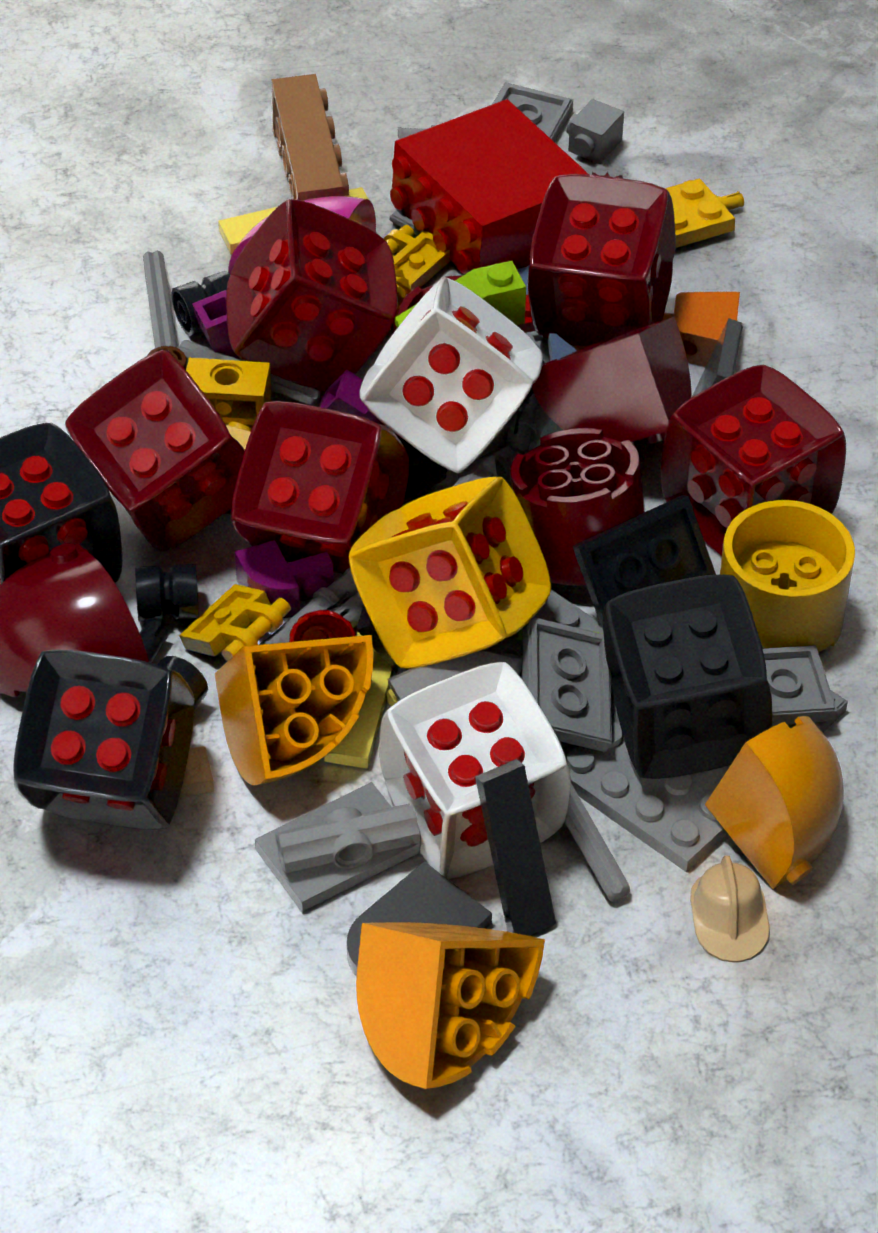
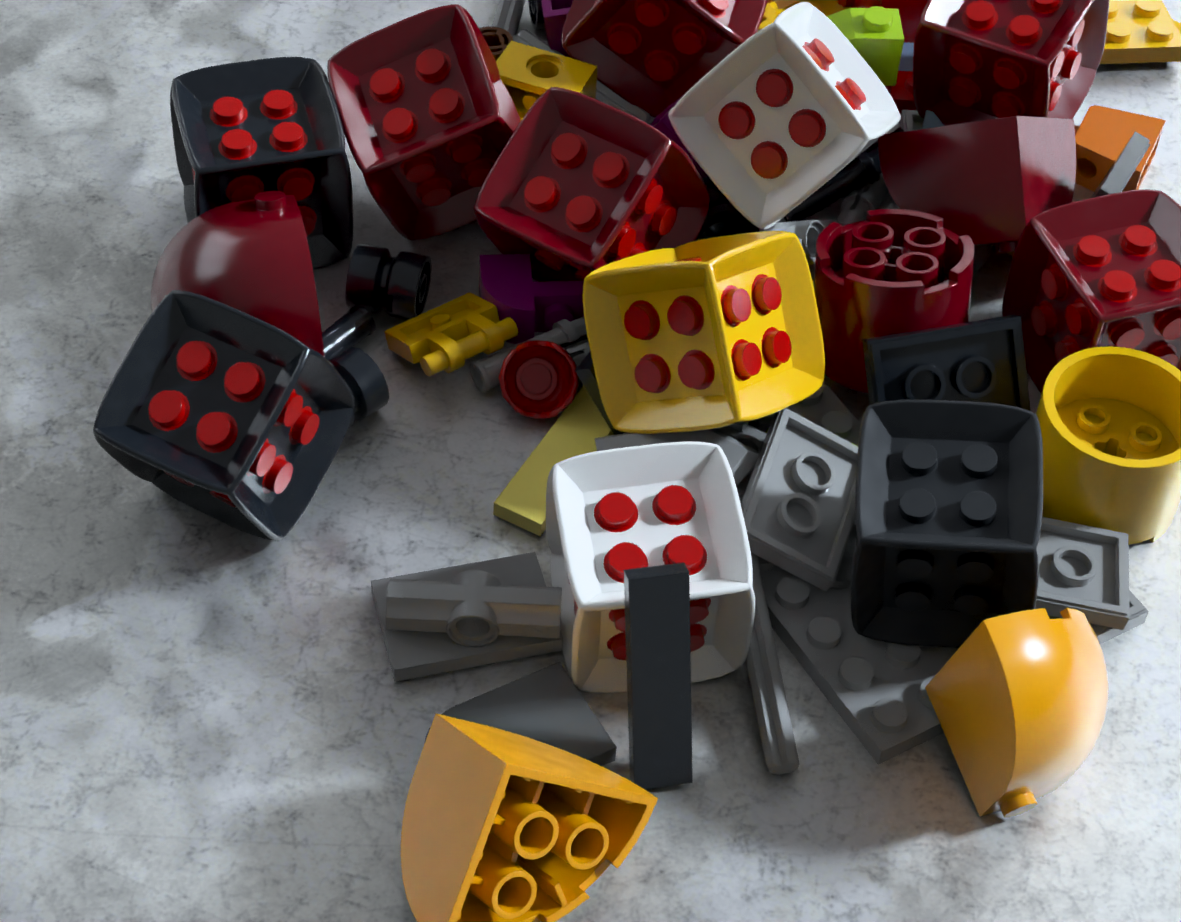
camera: 15 degrees right, 0 degrees up
tan plate [179,746,214,798] -> none
light orange brick [215,635,373,785] -> none
tan piece [690,856,769,962] -> none

